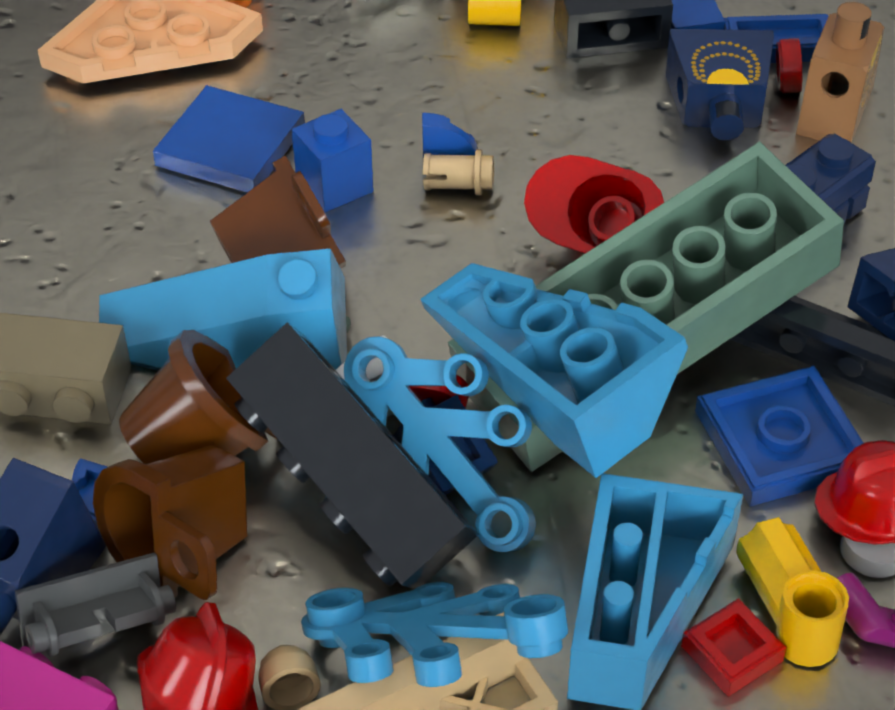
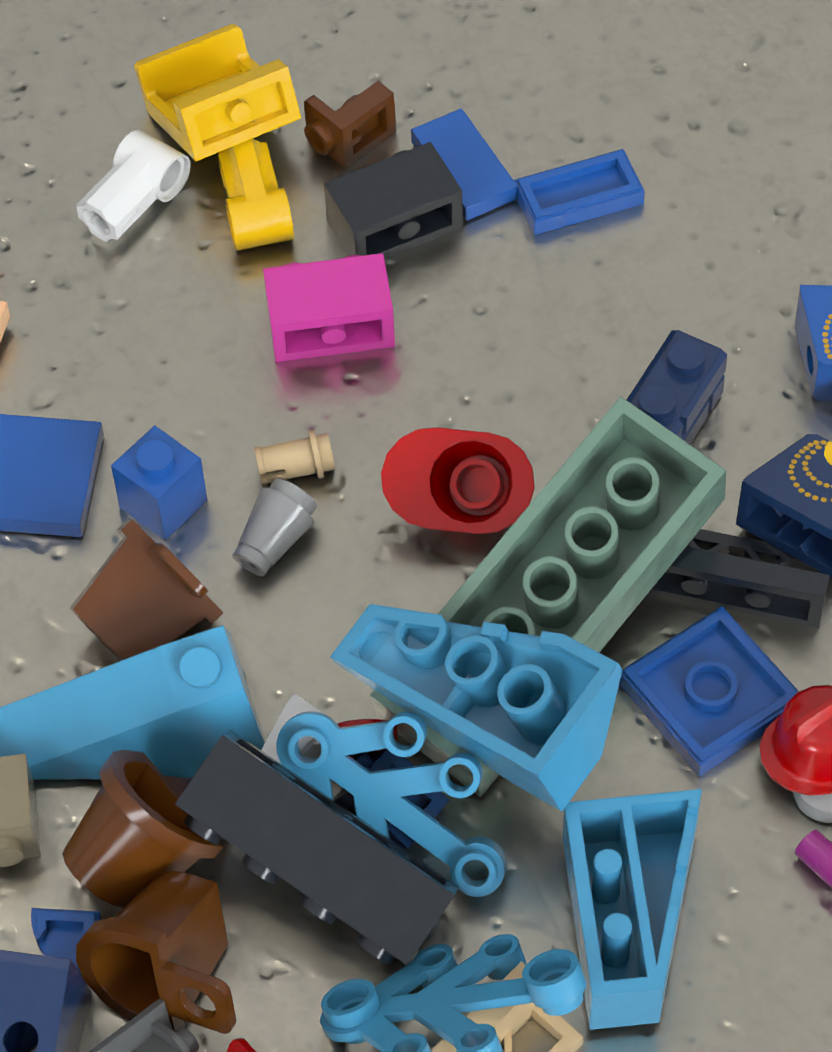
camera: 15 degrees left, 10 degrees up
blue tile [422,113,478,158] -> none
dark blue torso [665,29,774,141] -> none
red tile [681,598,787,697] -> none
yellow piece [736,517,849,667] -> none
red tile [776,38,803,94] -> none
medium nougat torso [796,2,885,143] -> none
none -> light grey cone [232,479,317,577]
none -> dark pink brick [263,253,395,363]

